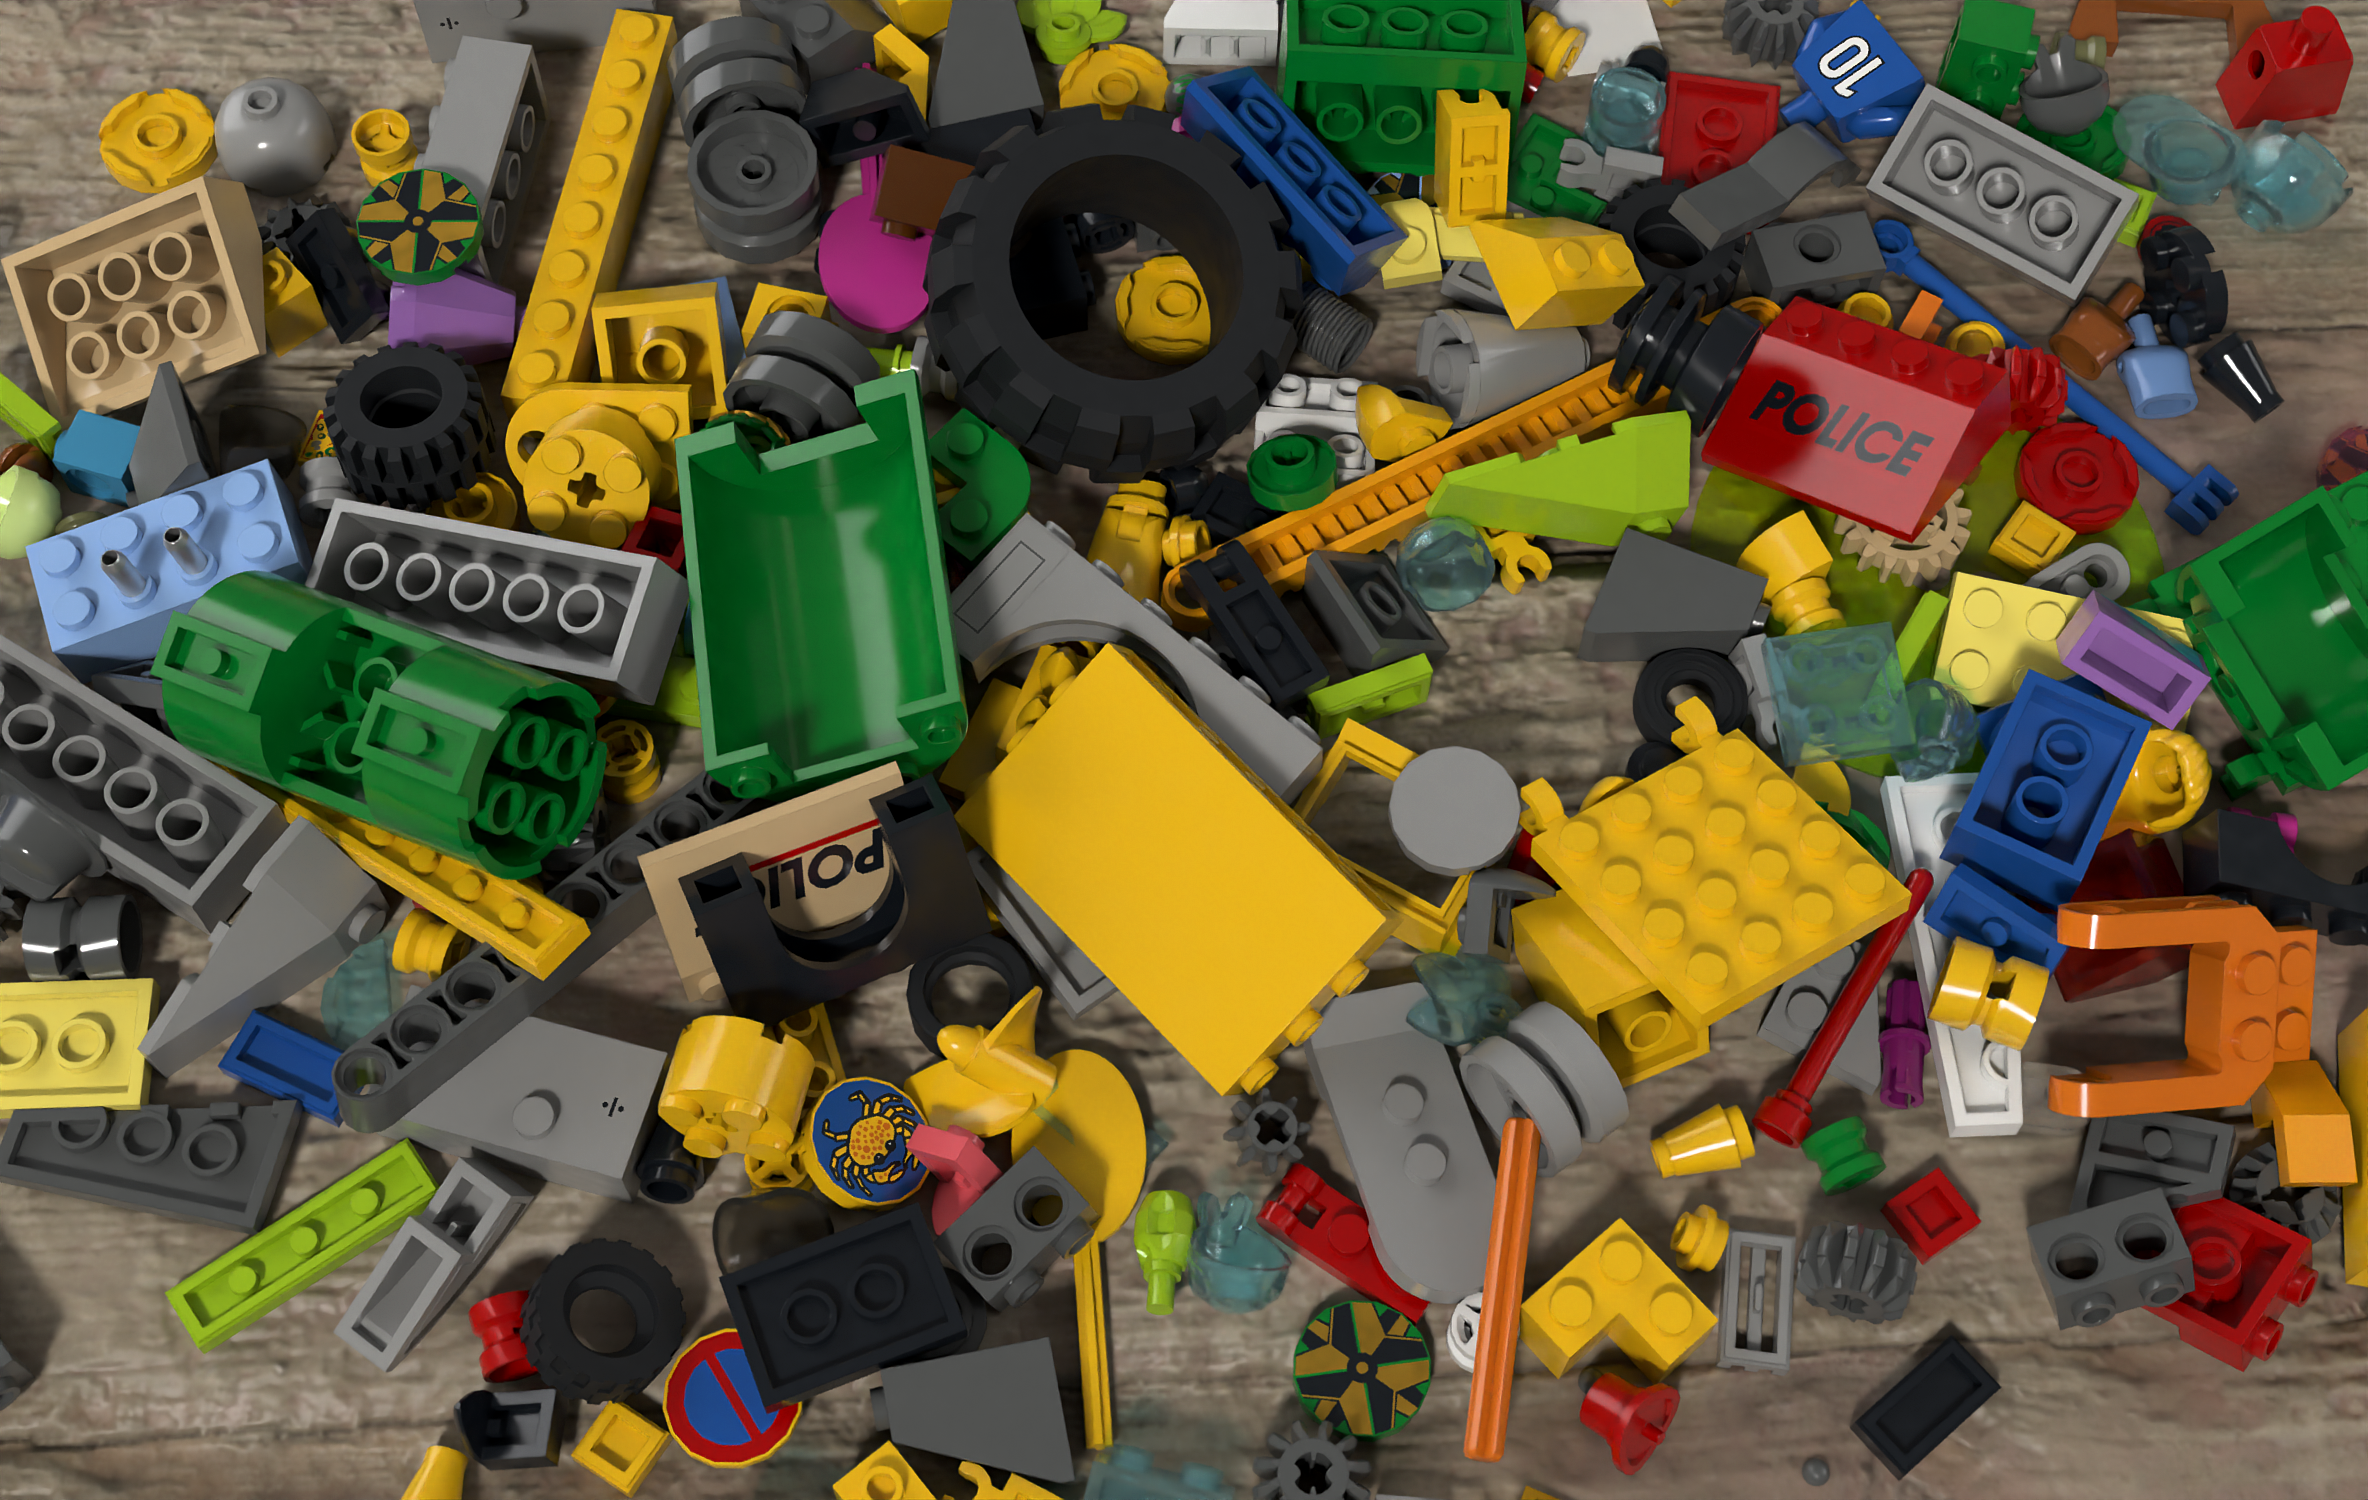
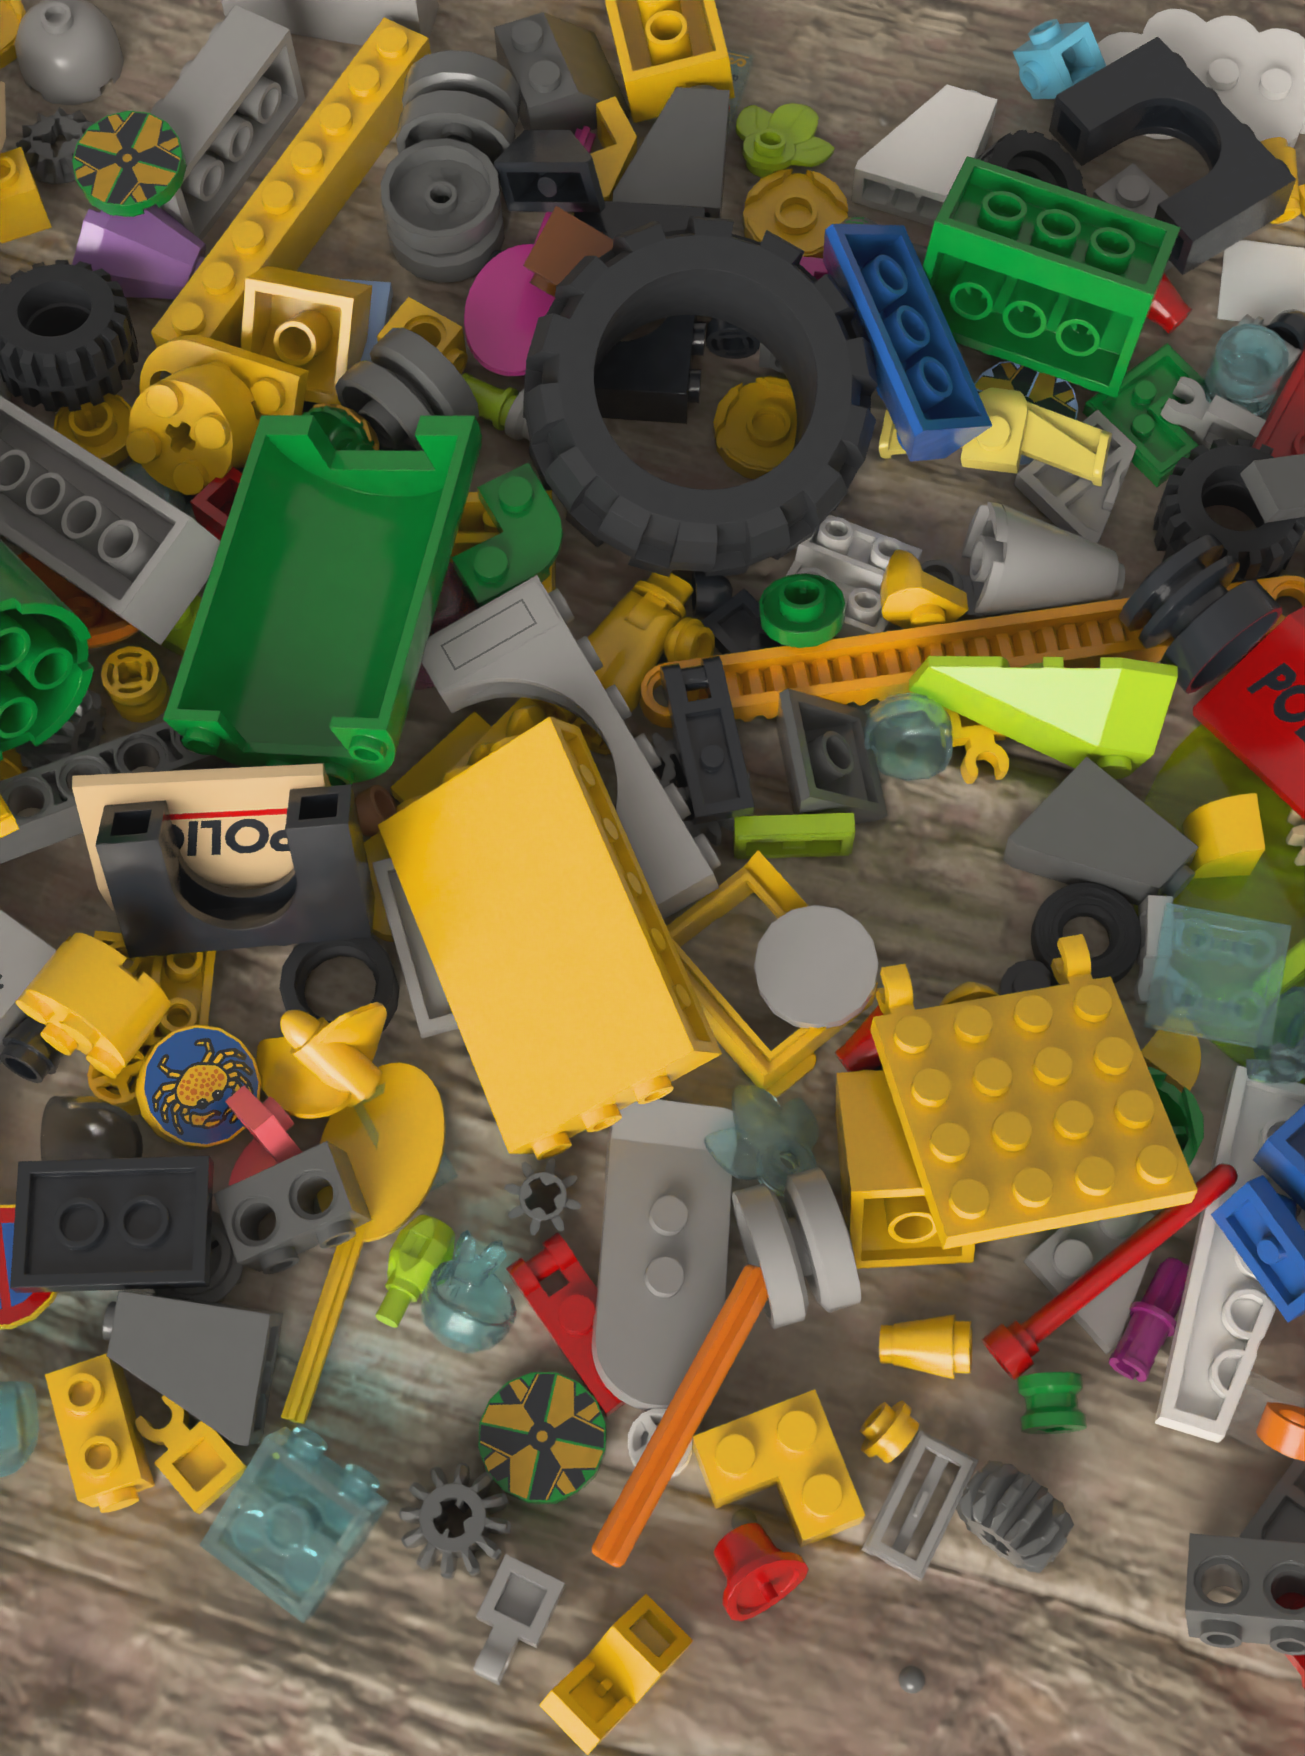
camera: 25 degrees right, 5 degrees up
black tile [285,207,391,345] -> none
yellow wheel [351,108,419,187] -> none
dark grey piece [1293,280,1373,374] -> none
yellow hinge [1434,89,1511,228] -> none
dark grey plate [1457,867,1556,964] -> none
yellow slope [1469,217,1646,331] -> none
yellow wheel [1525,10,1586,83] -> none
yellow wheel [1769,577,1847,653] -> none
black tile [1850,1335,2001,1481] -> none
red tile [1880,1167,1982,1265] -> none
yellow wheel [1927,936,2050,1051] -> none

